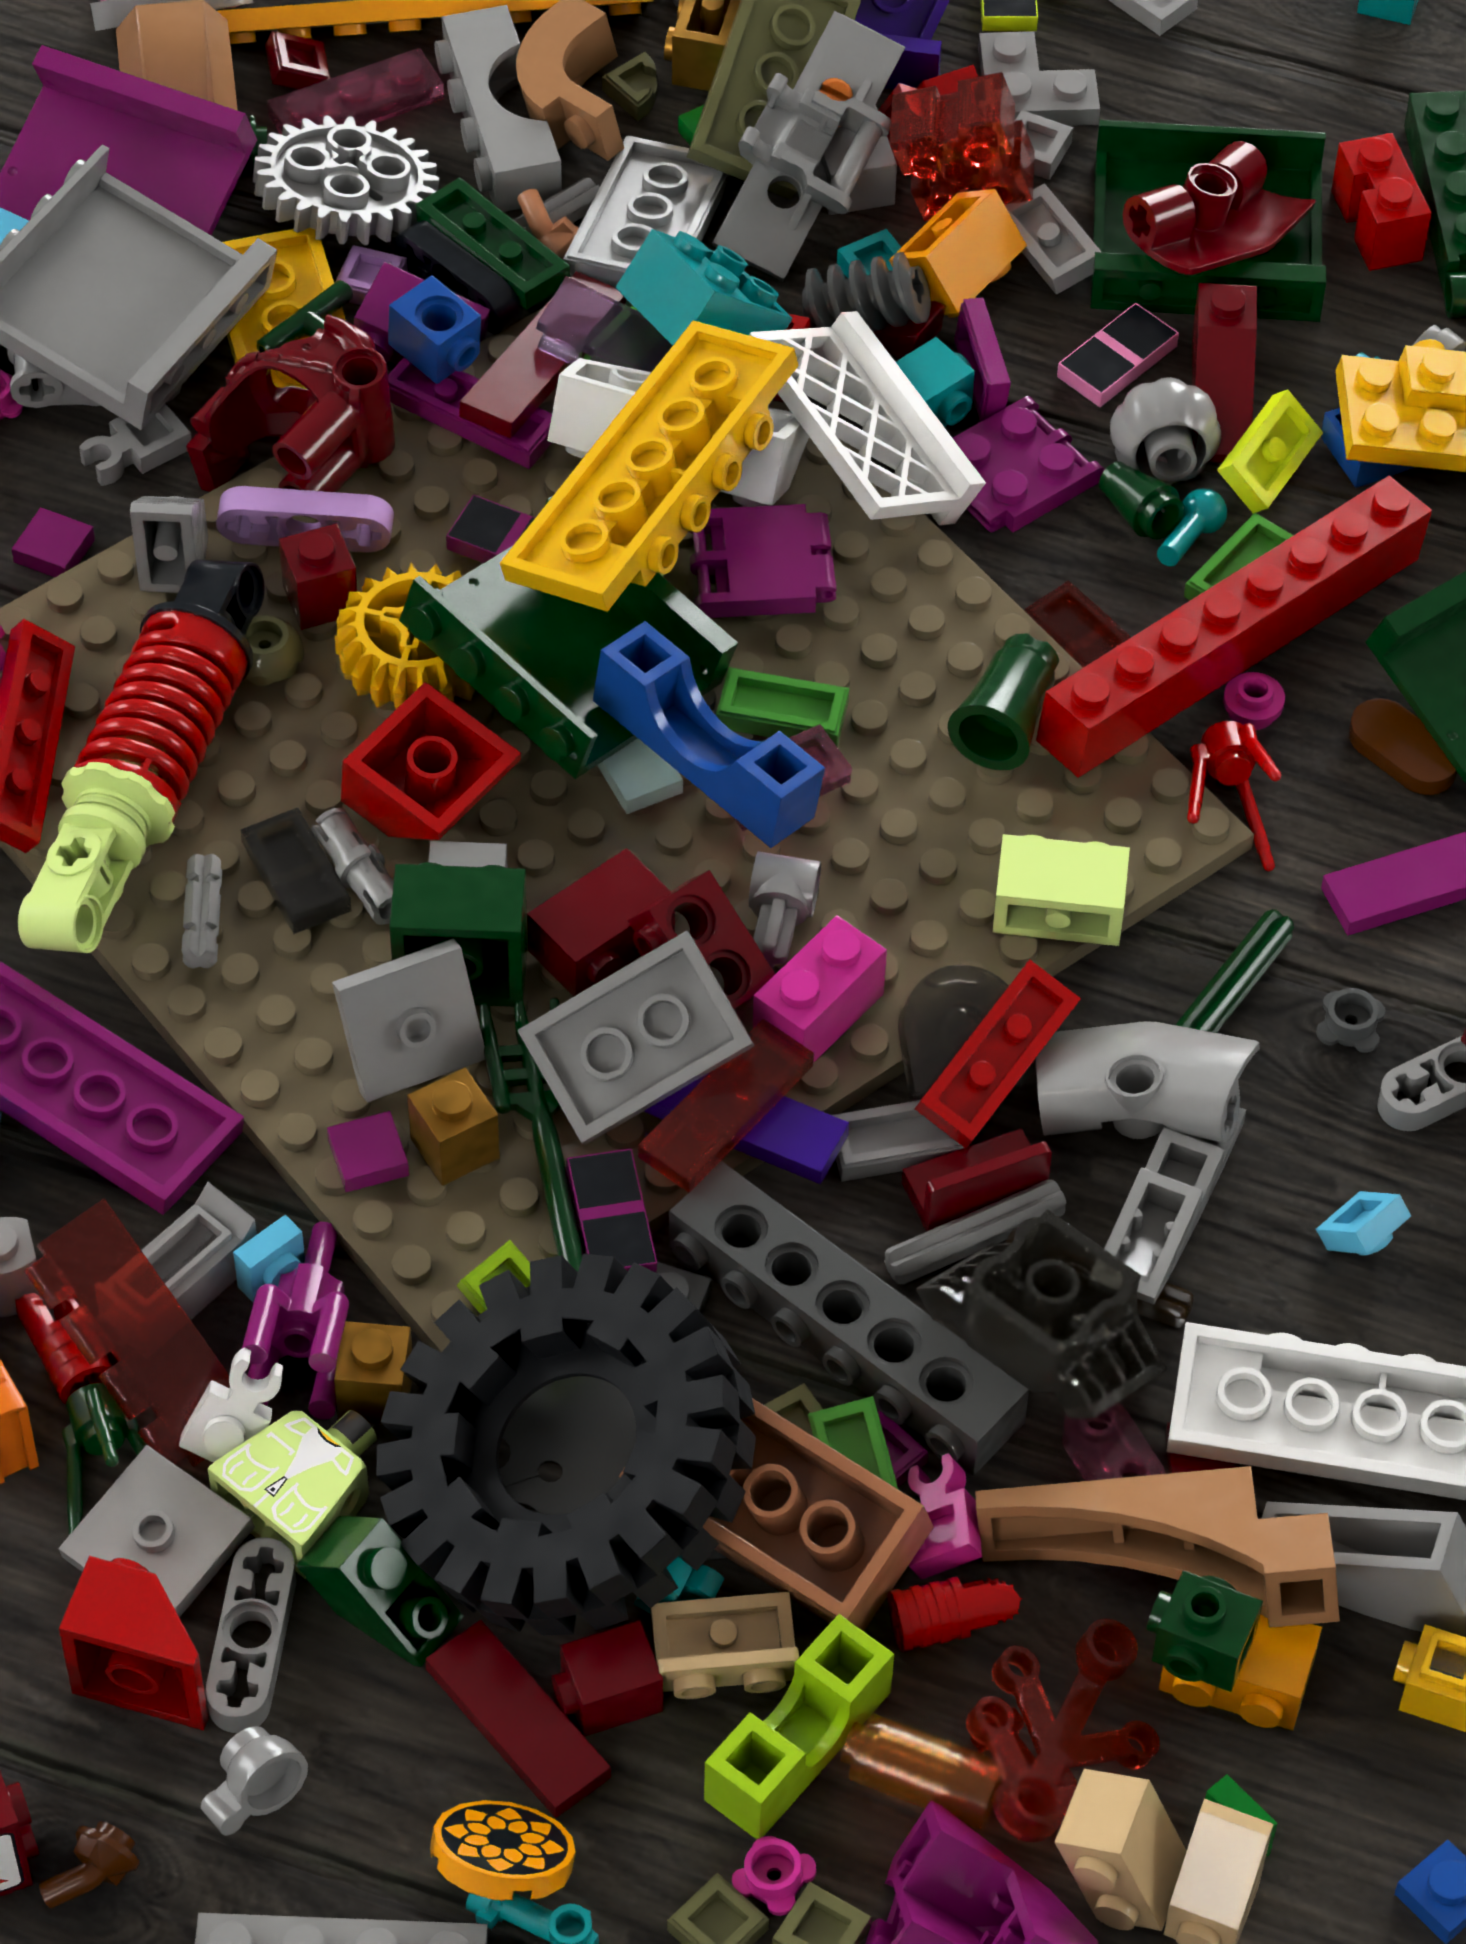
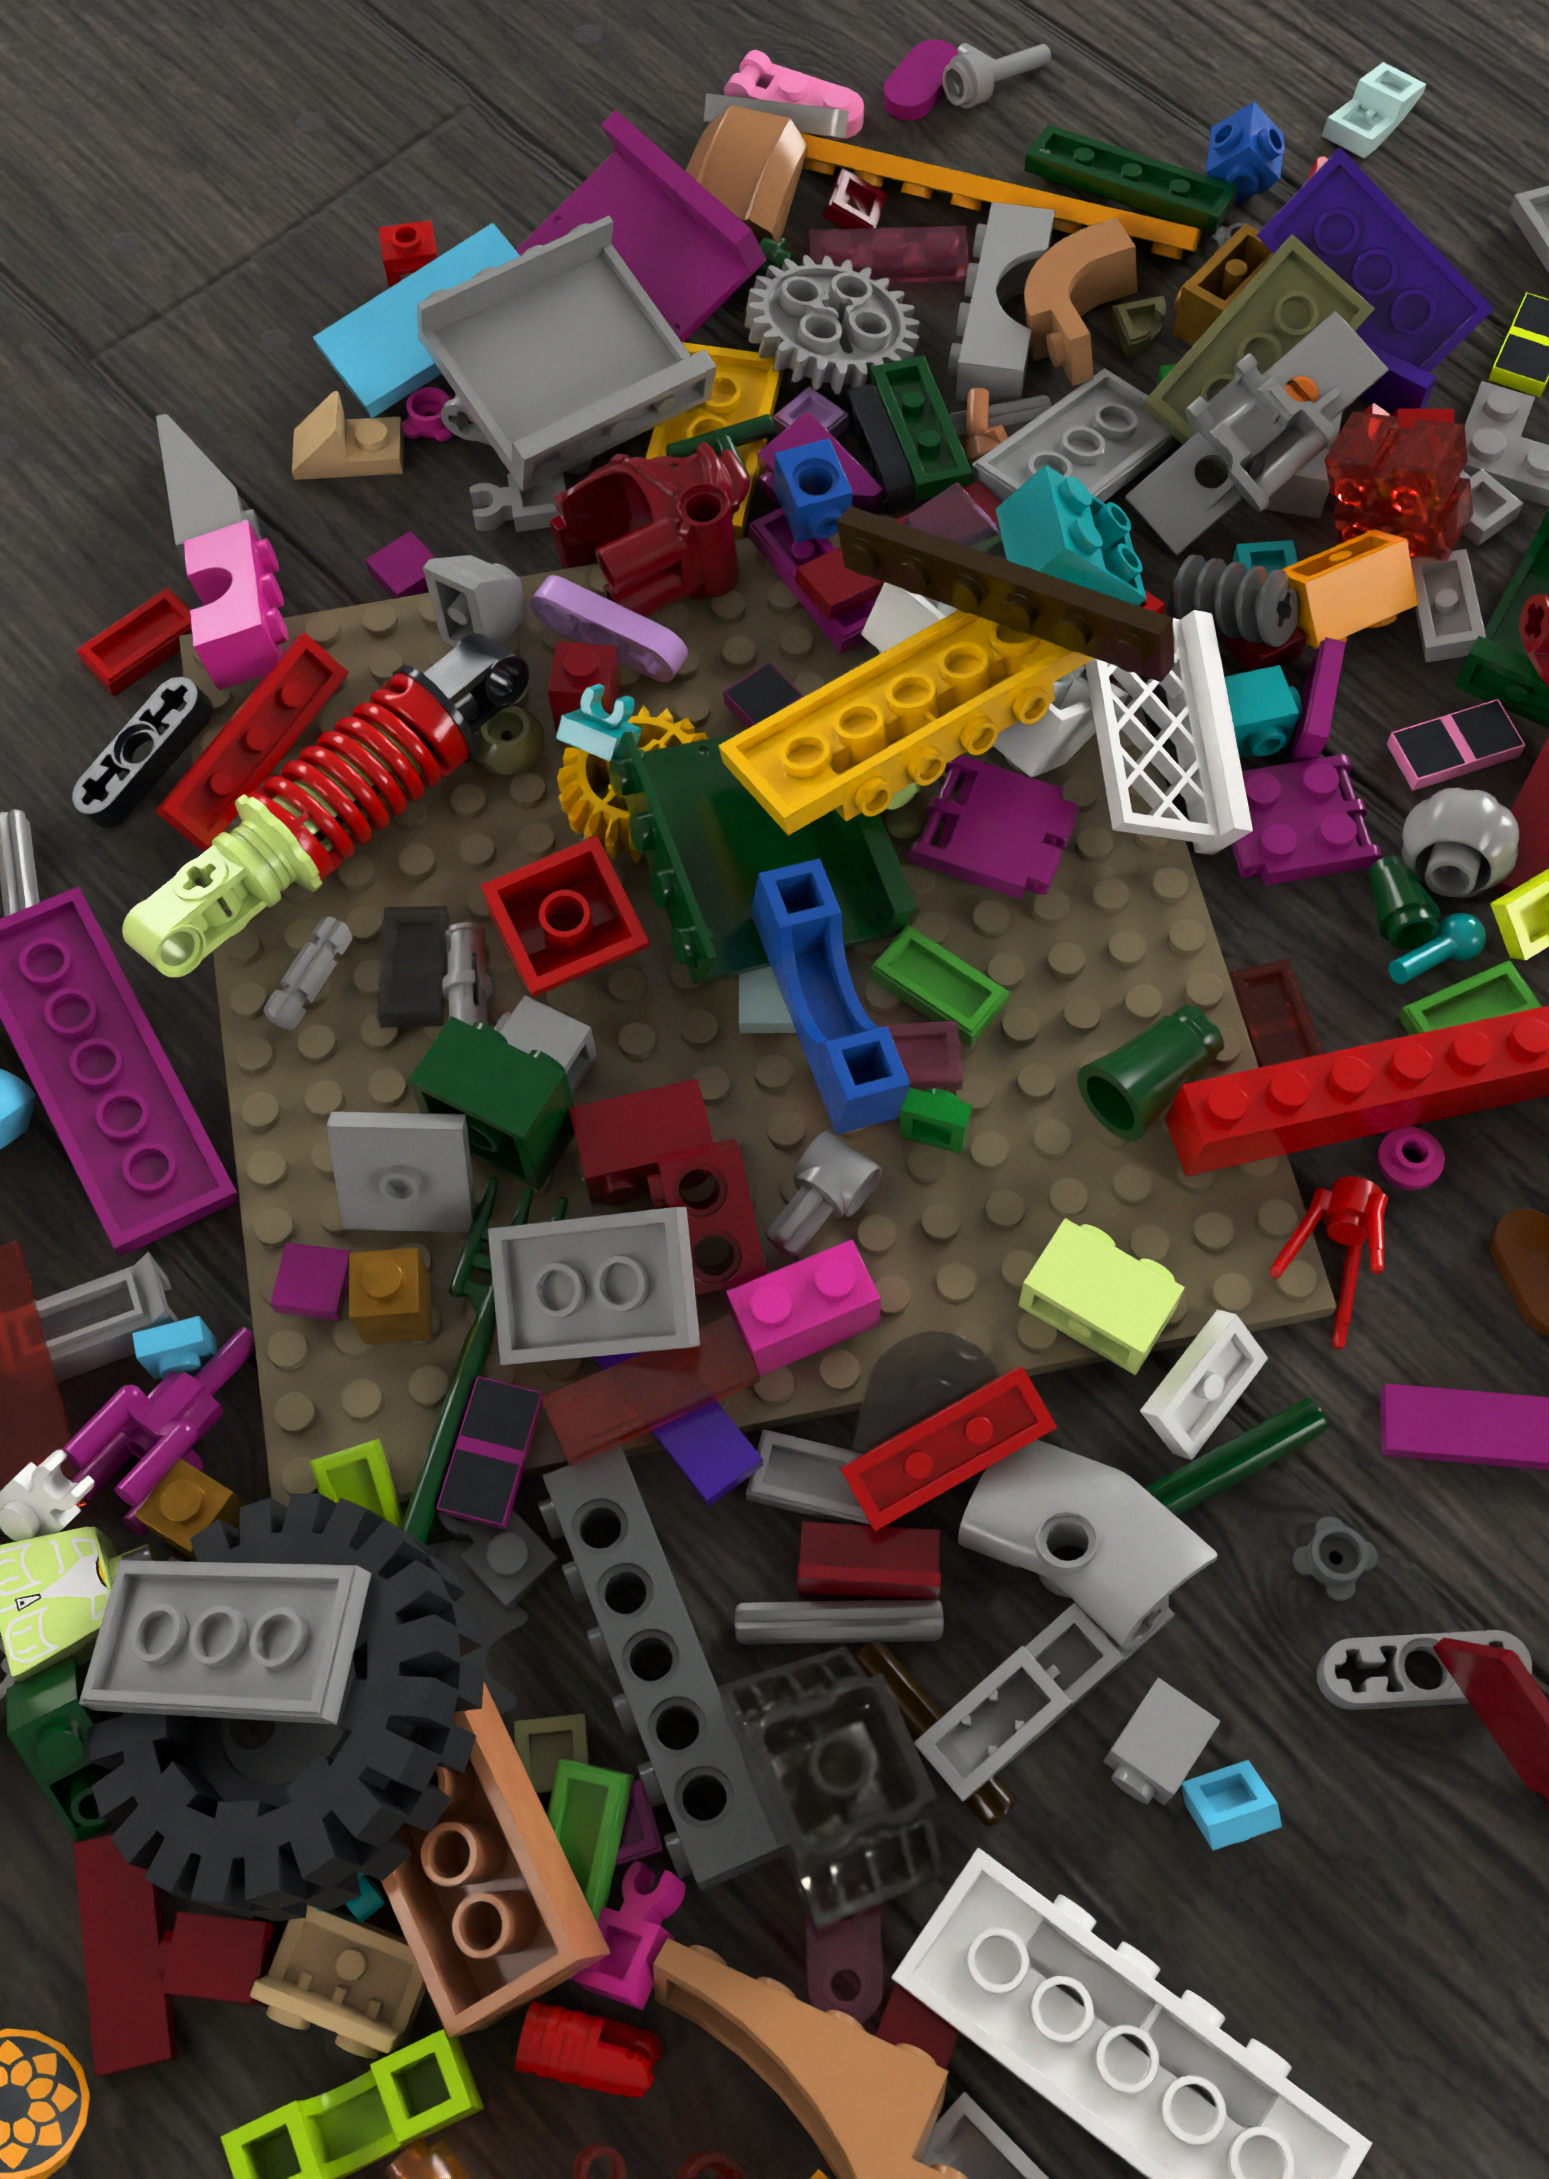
camera: 30 degrees right, 10 degrees up
none -> light grey tile [79,1560,372,1725]
none -> teal tile [556,684,642,761]
none -> dark brown plate [836,506,1174,682]
none -> green plate [899,1087,972,1154]
none -> light grey brick [1103,1678,1221,1805]
none -> white plate [1140,1309,1268,1460]

